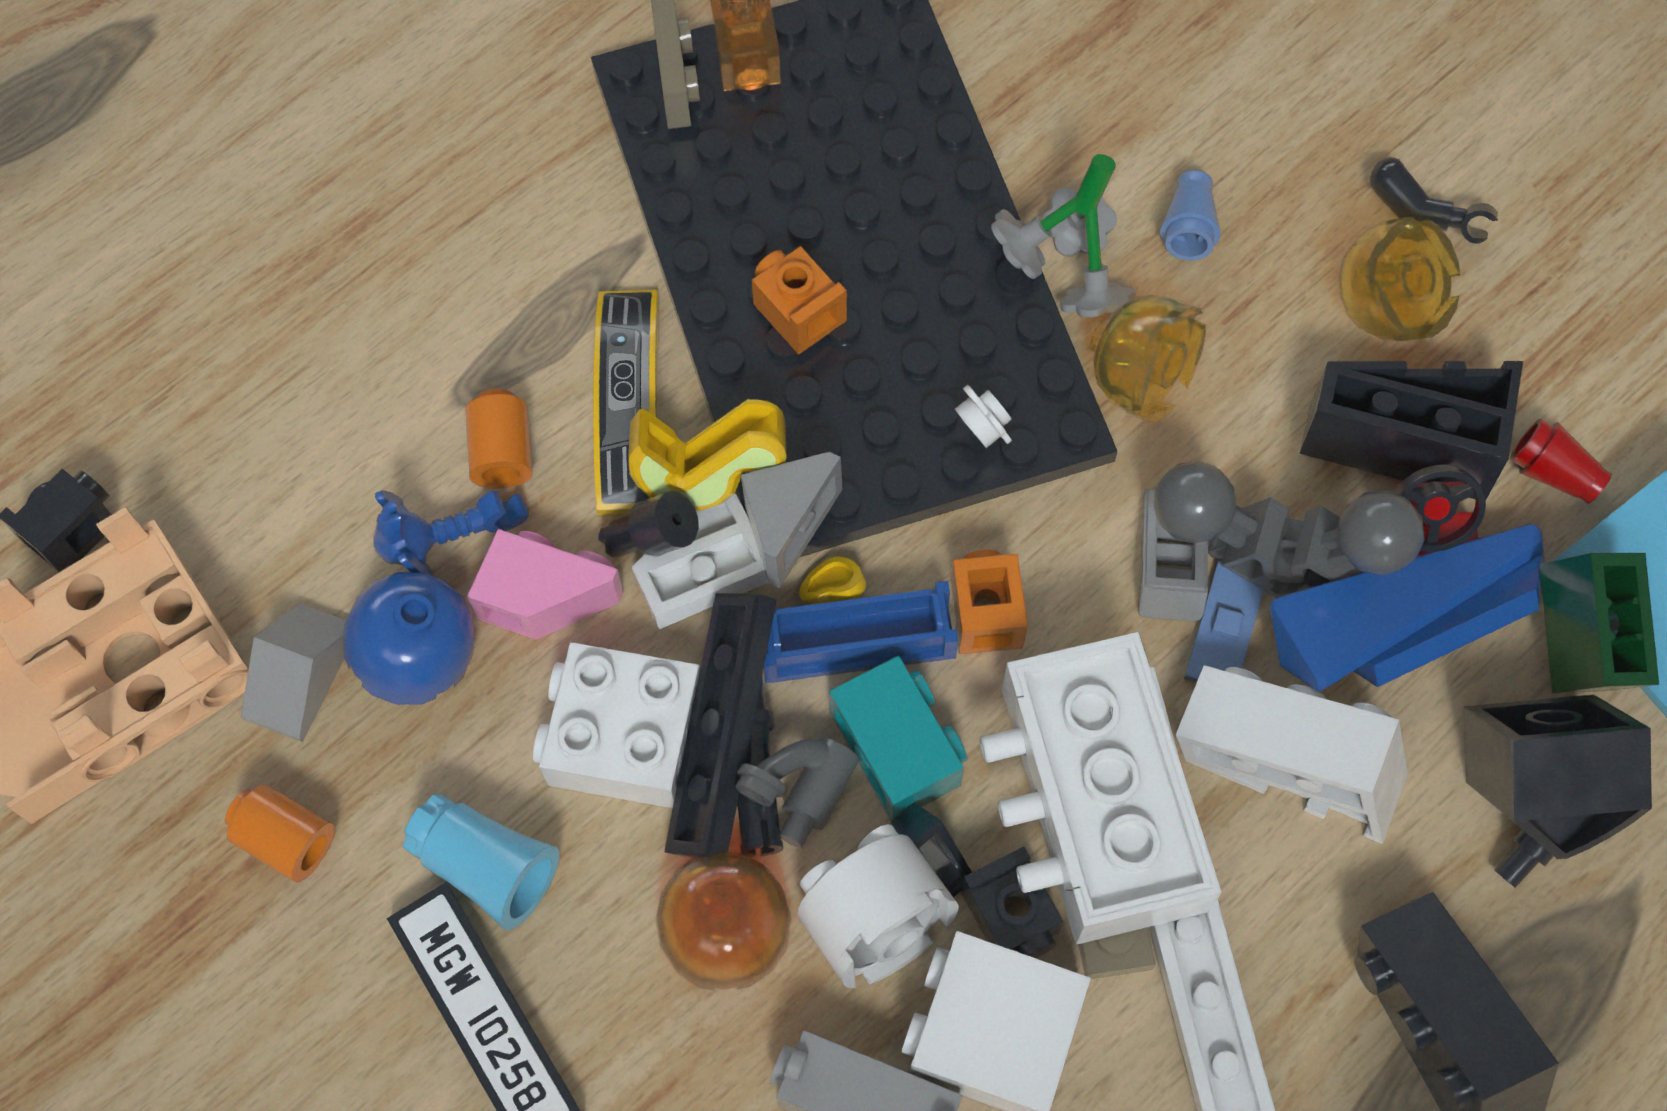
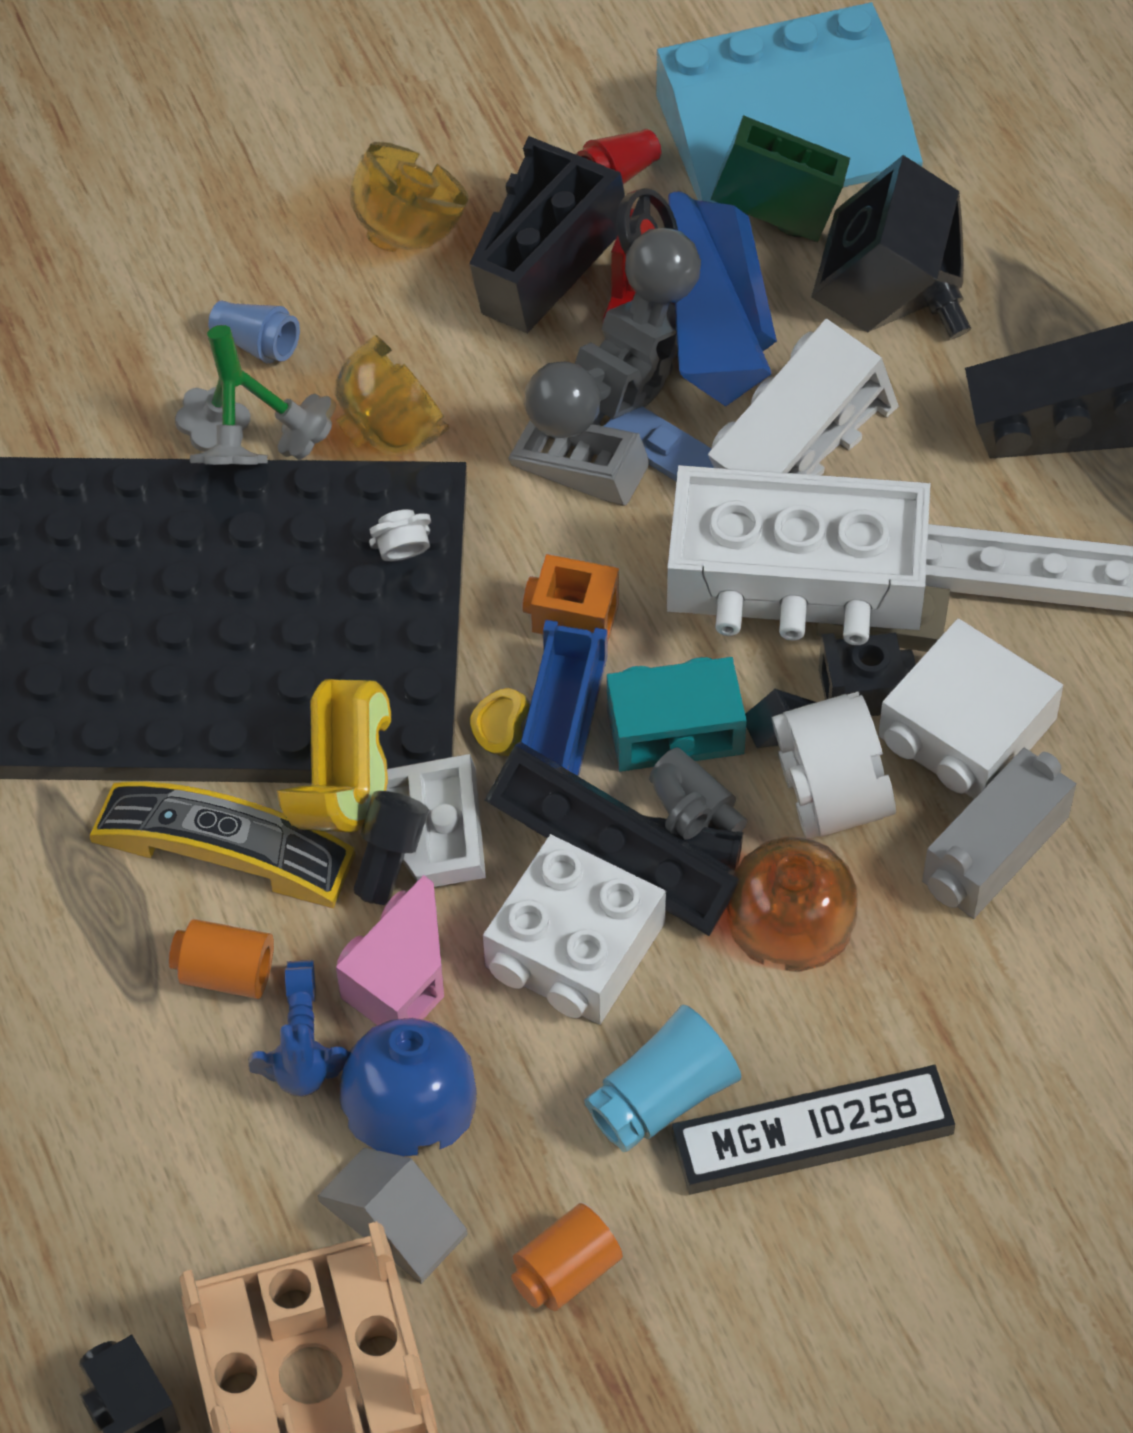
camera: 70 degrees left, 10 degrees down
light grey slope [741,452,843,588] -> none
orange brick [752,246,847,355] -> none
black arm [1370,157,1498,244] -> none

